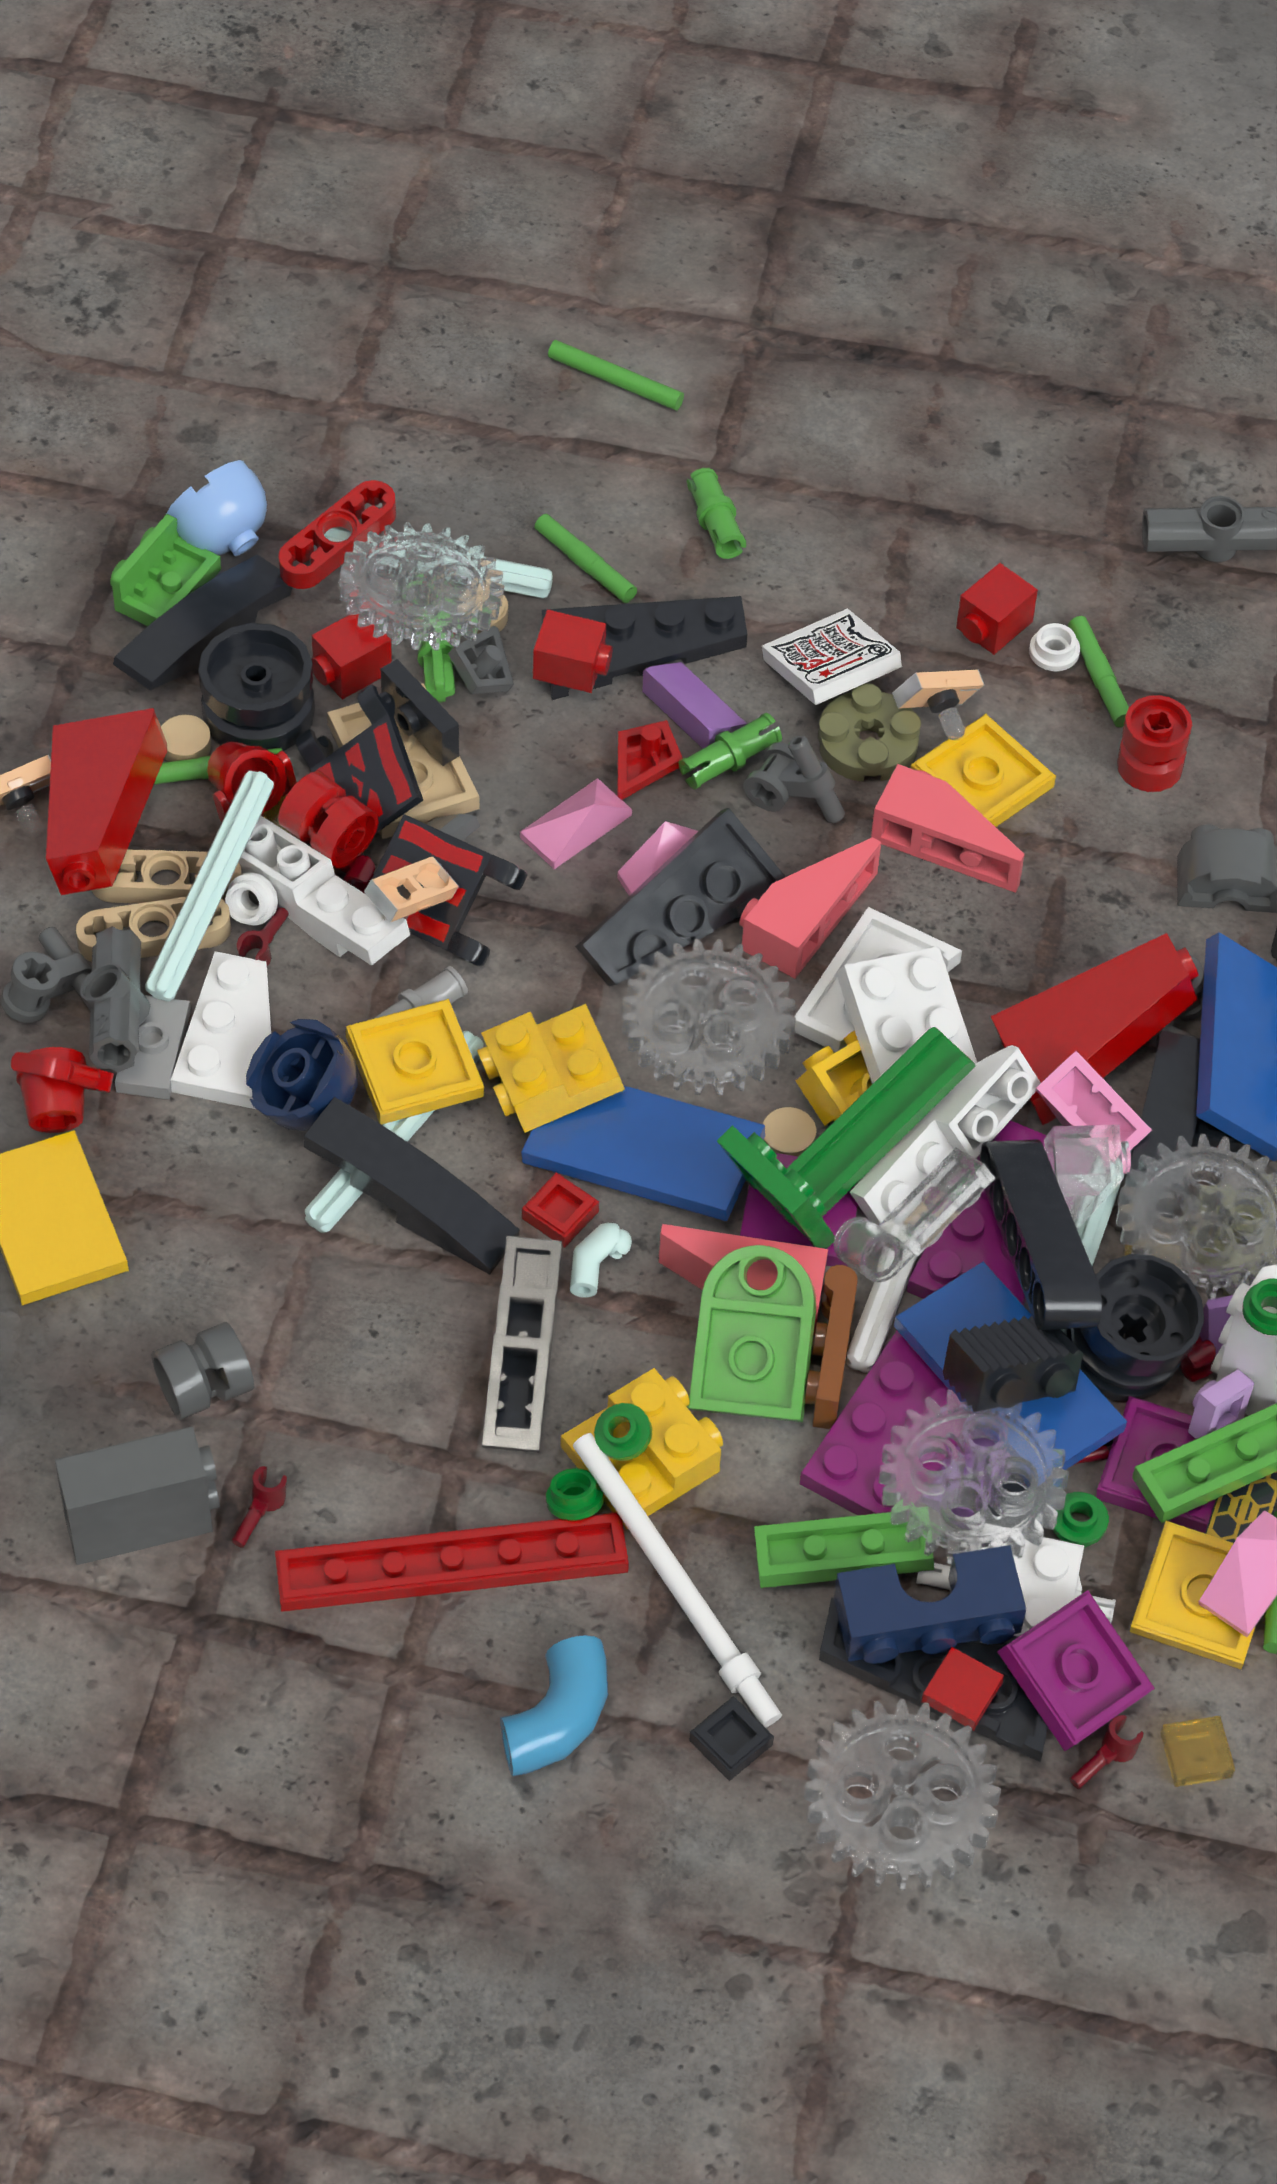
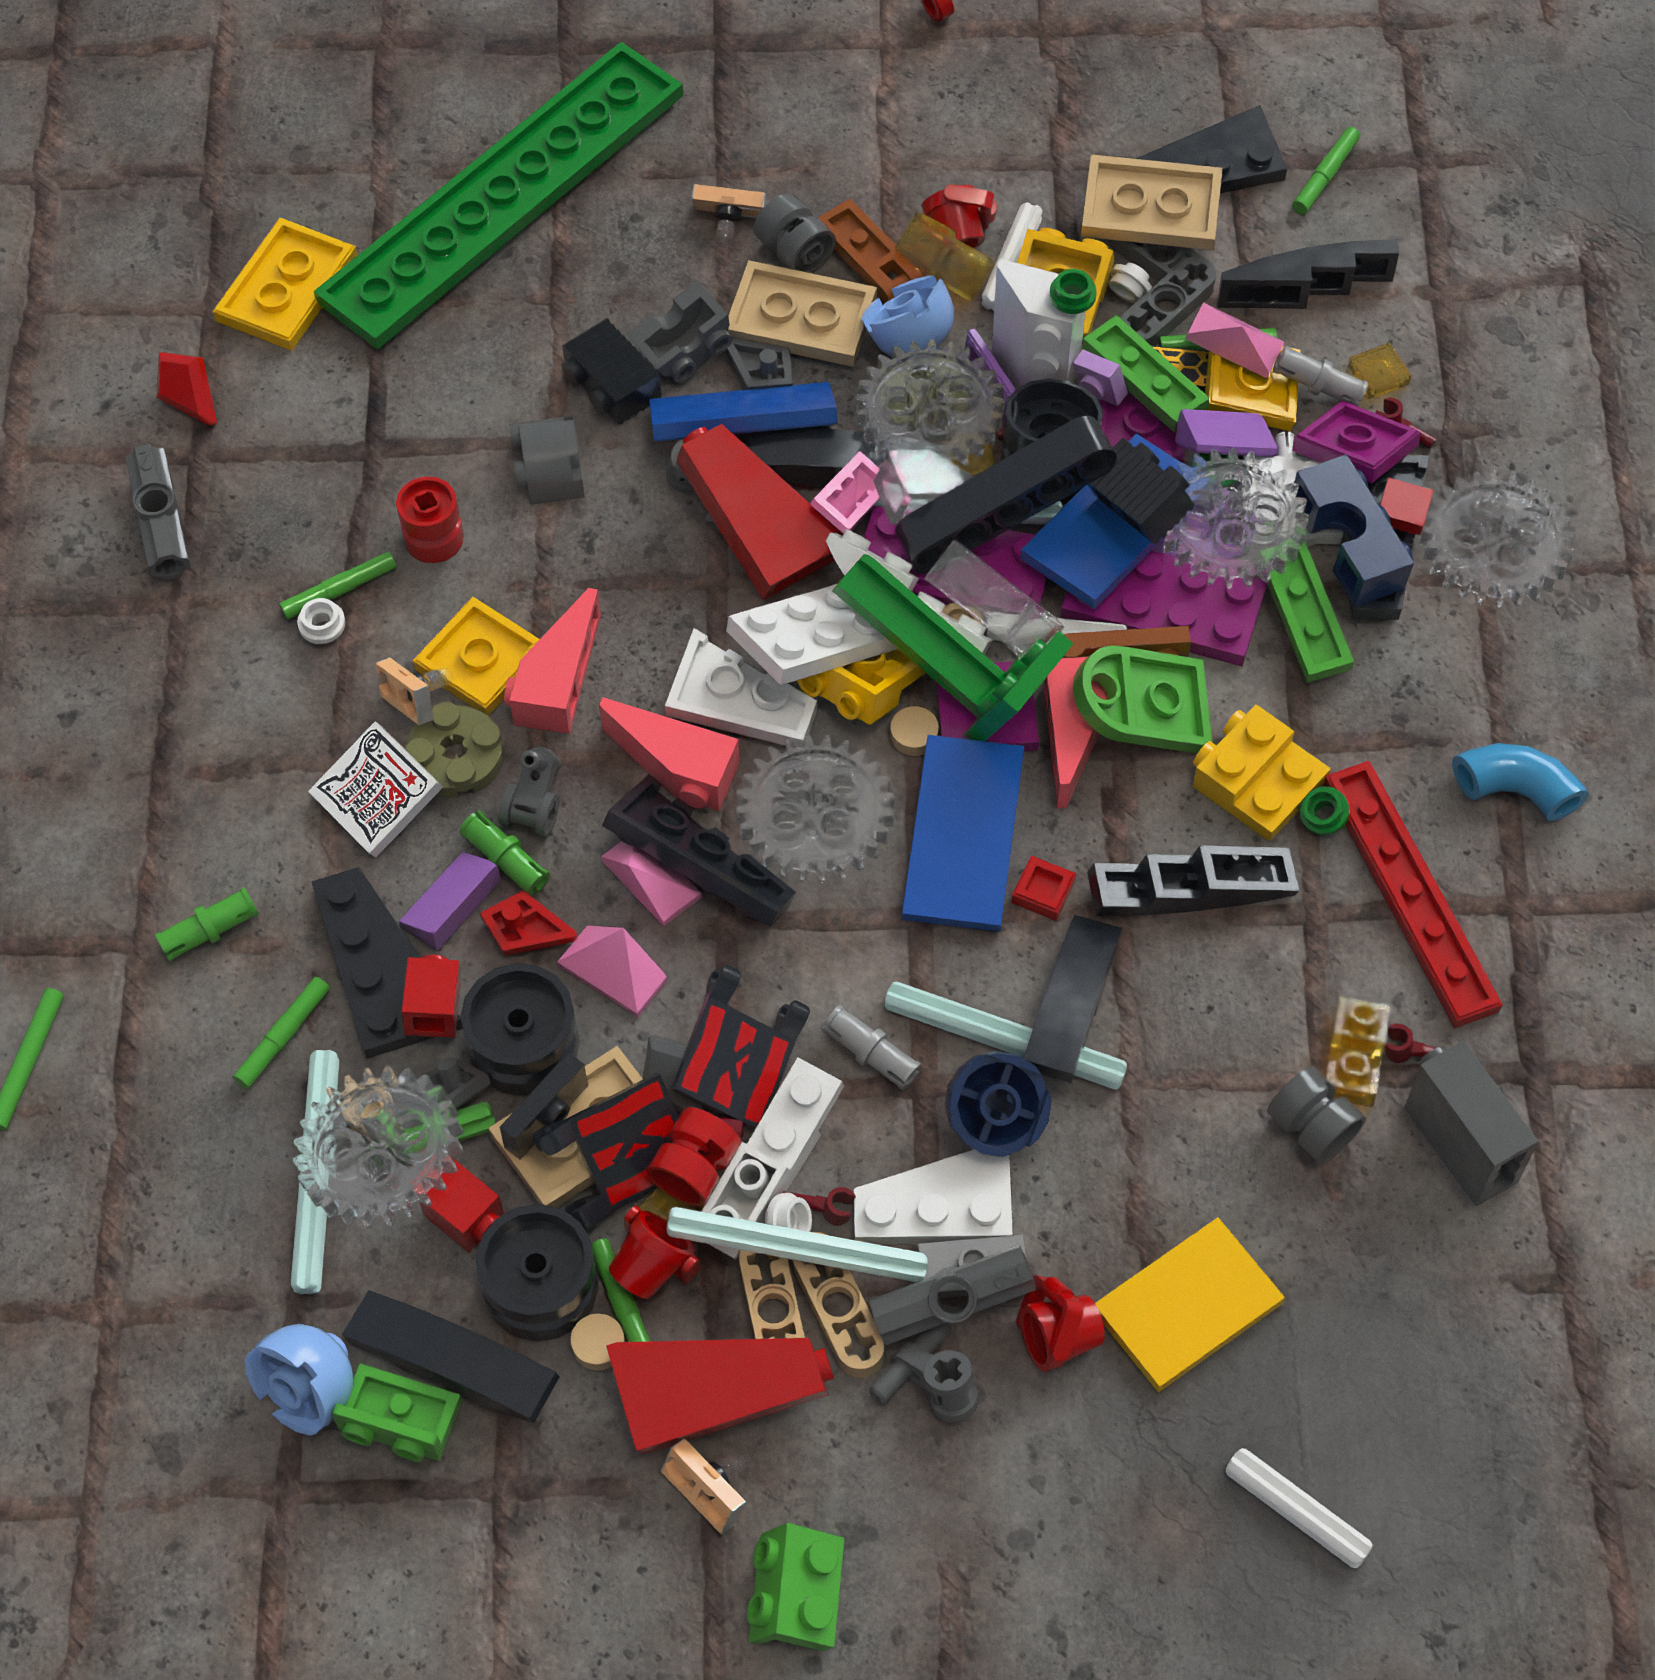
camera: 100 degrees left, 5 degrees up
red beam [279,480,396,589] -> none
yellow tile [346,999,484,1125] -> none
light nougat piece [364,856,459,922] -> none
yellow plate [477,1004,625,1133] -> none
light aqua arm [570,1222,632,1297] -> none
white bar [573,1433,782,1728] -> none
green plate [594,1403,652,1461] -> none
black tile [689,1696,774,1781] -> none
red brick [956,563,1038,655] -> none
none -> black wheel [460,963,580,1095]
none -> medium lavender slope [1175,409,1279,457]
none -> light grey pin [1273,345,1368,406]
none -> clear yellow slope [1325,996,1390,1107]

